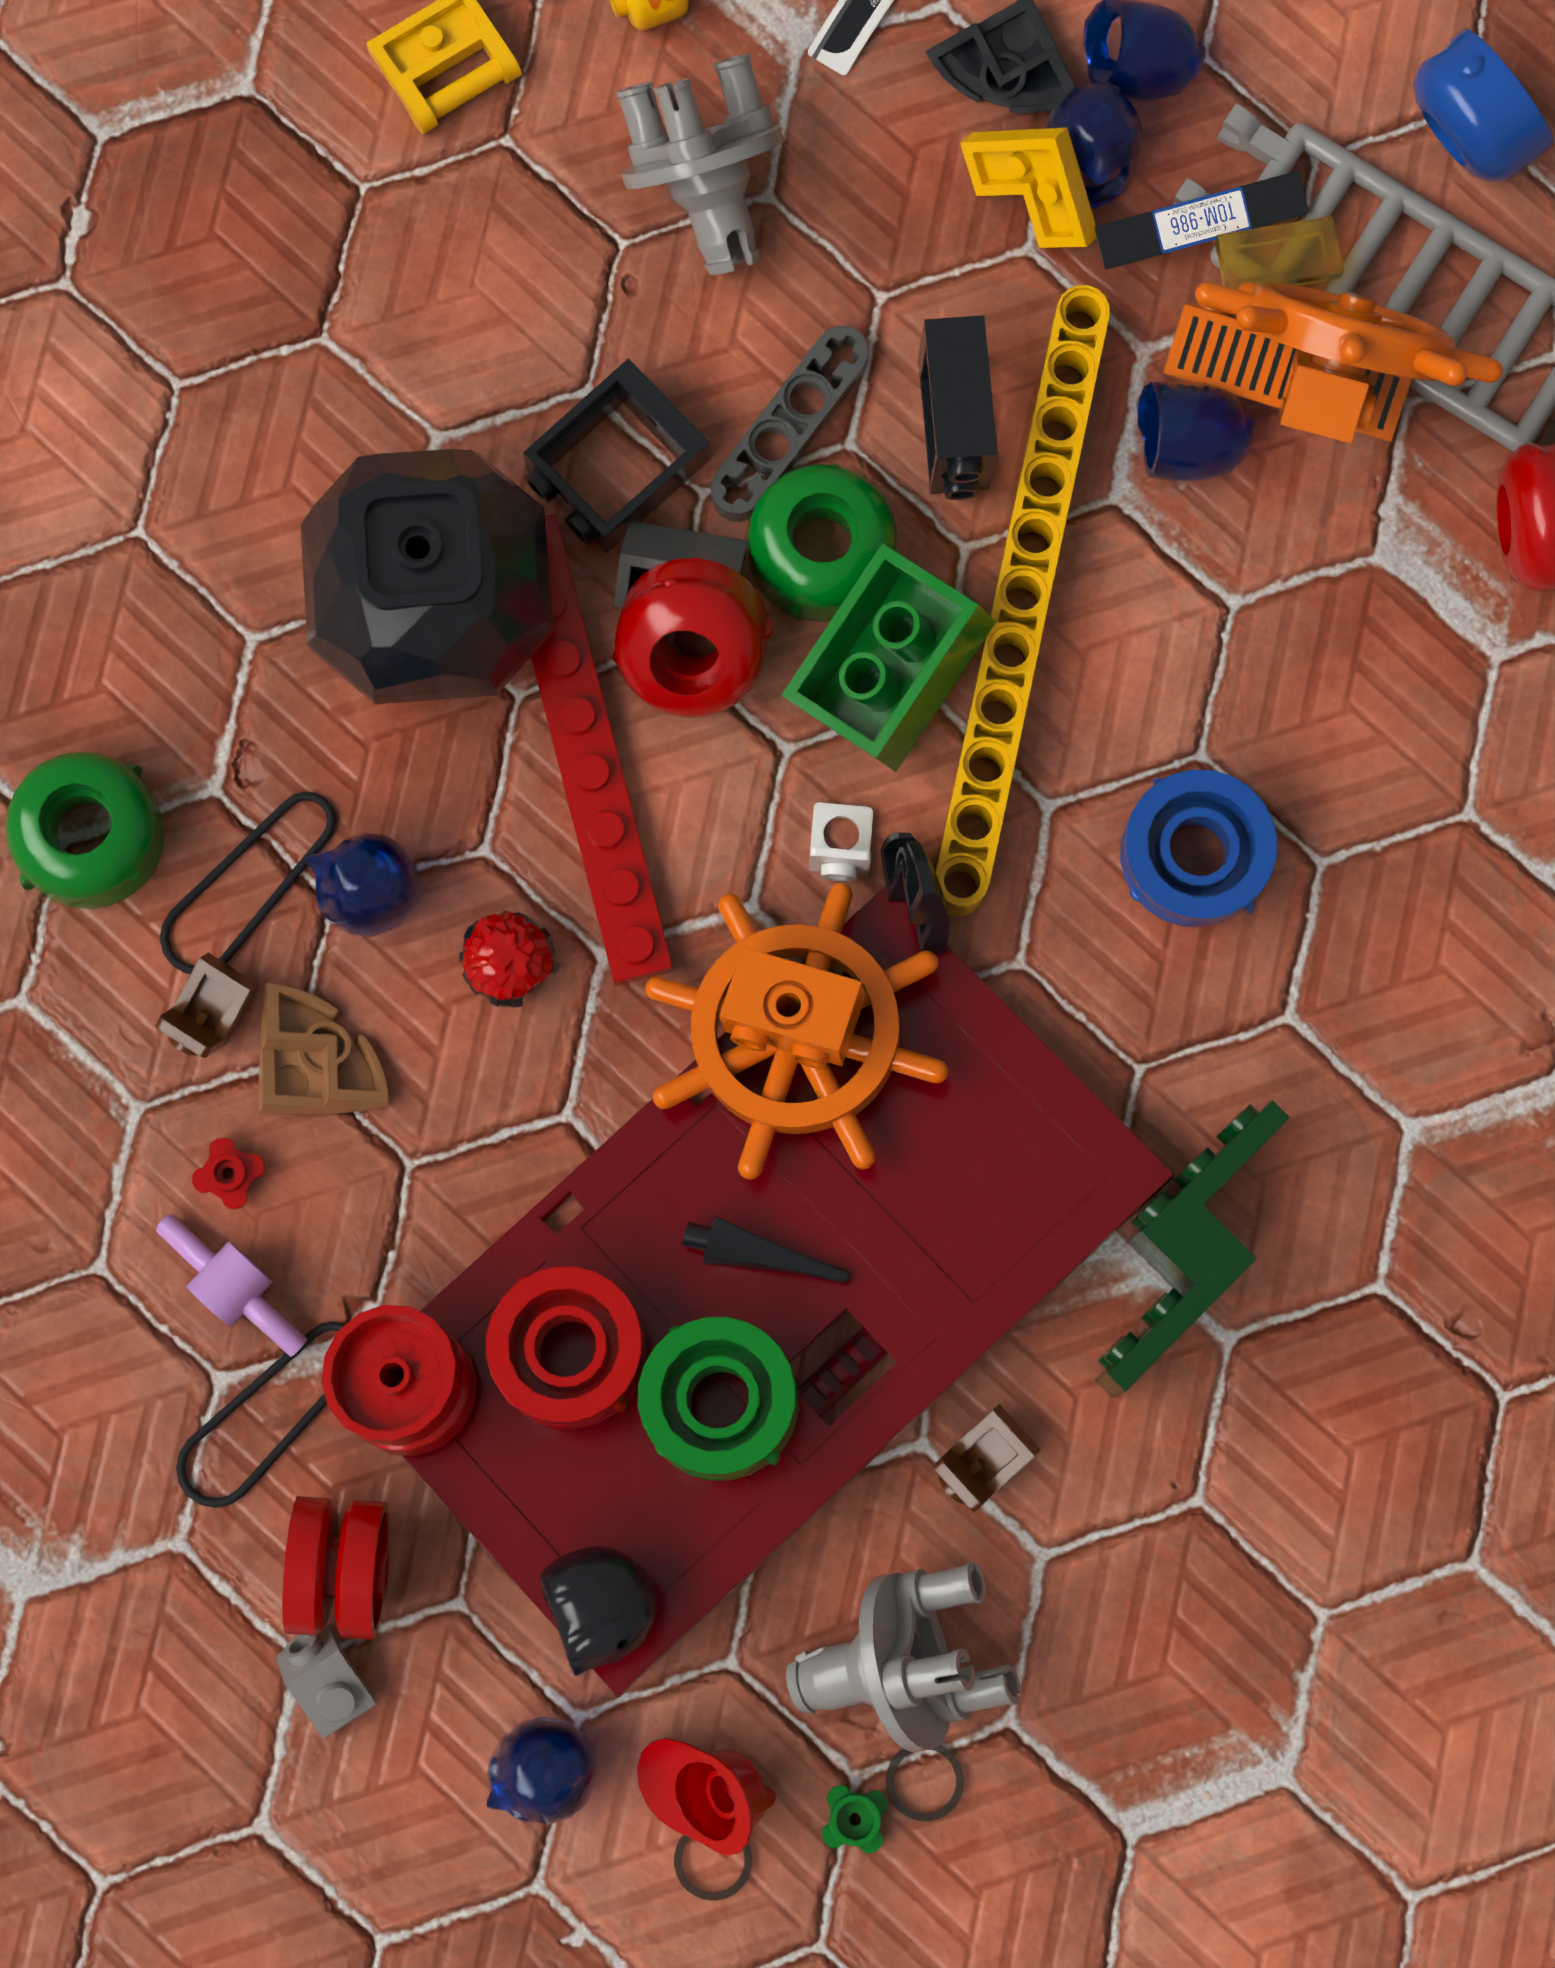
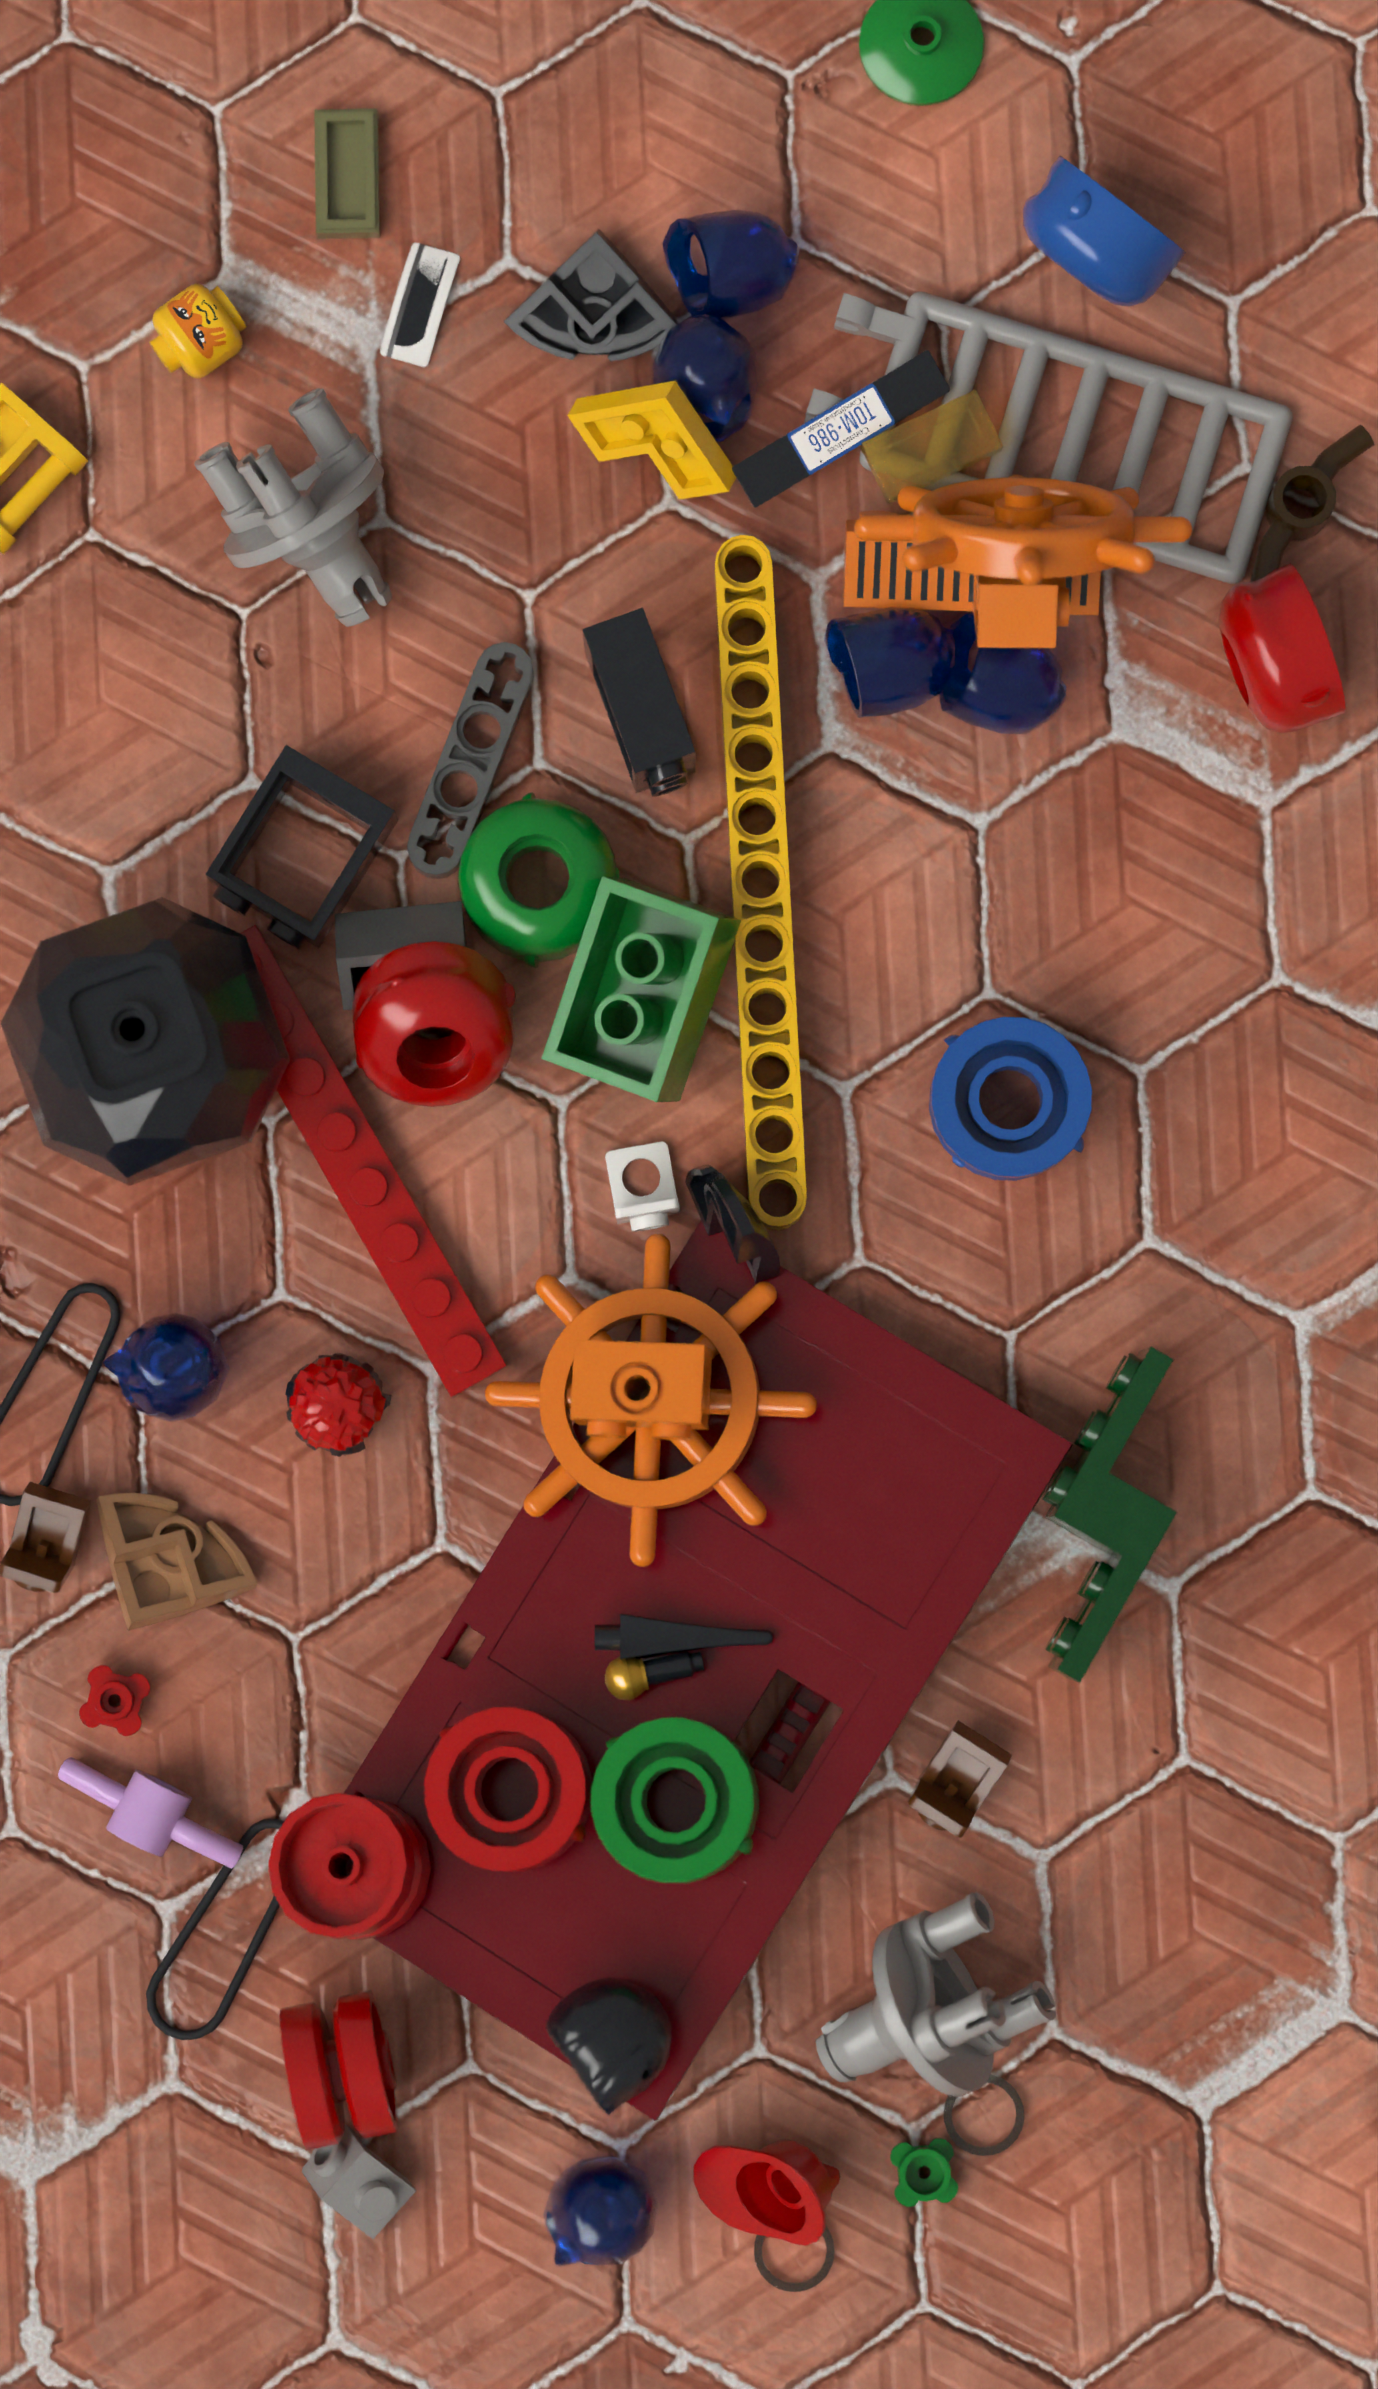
camera: 10 degrees left, 5 degrees up
none -> piece [605,1651,704,1701]
none -> clear blue piece [939,613,1066,734]

